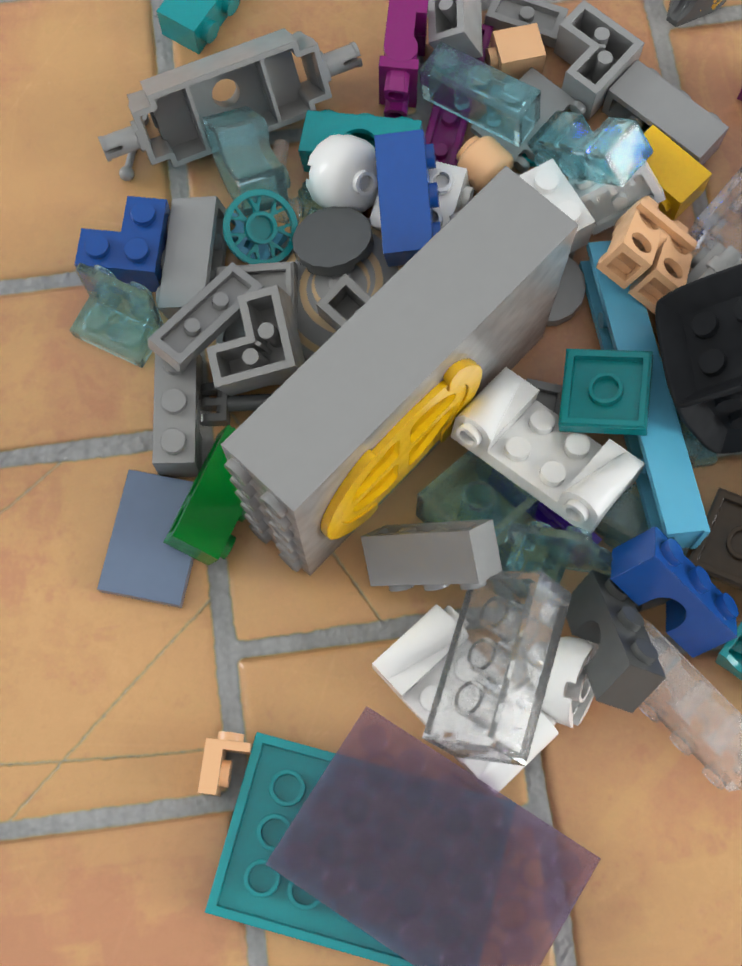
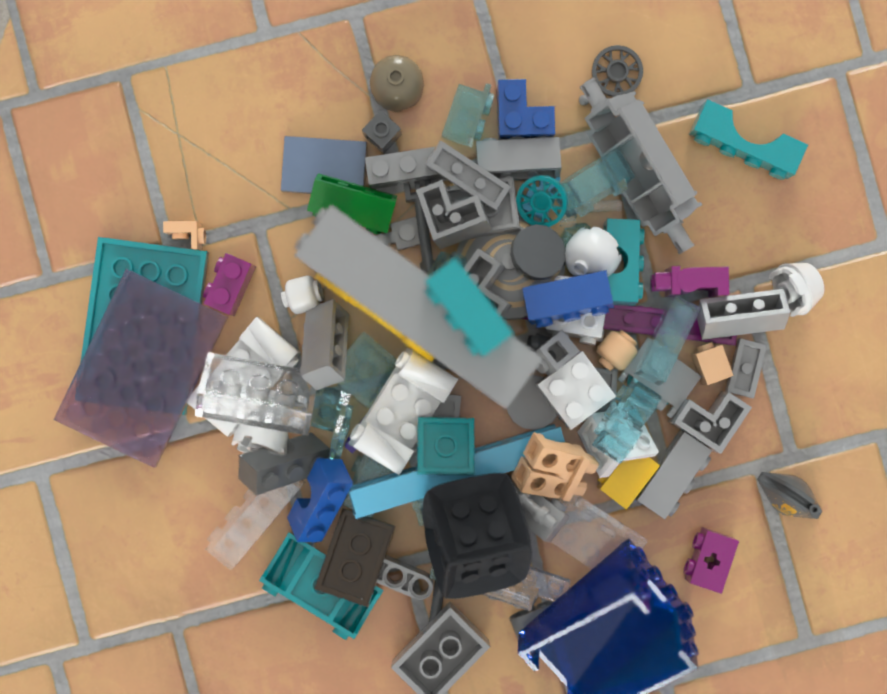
camera: 80 degrees right, 15 degrees up
none -> magenta brick [203,253,256,316]
none -> white head [281,276,324,314]
none -> dark grey brick [362,110,402,154]
none -> dark tan cylinder [370,55,424,112]
none -> teal brick [424,258,514,357]
none -> dark grey wheel [592,45,643,97]

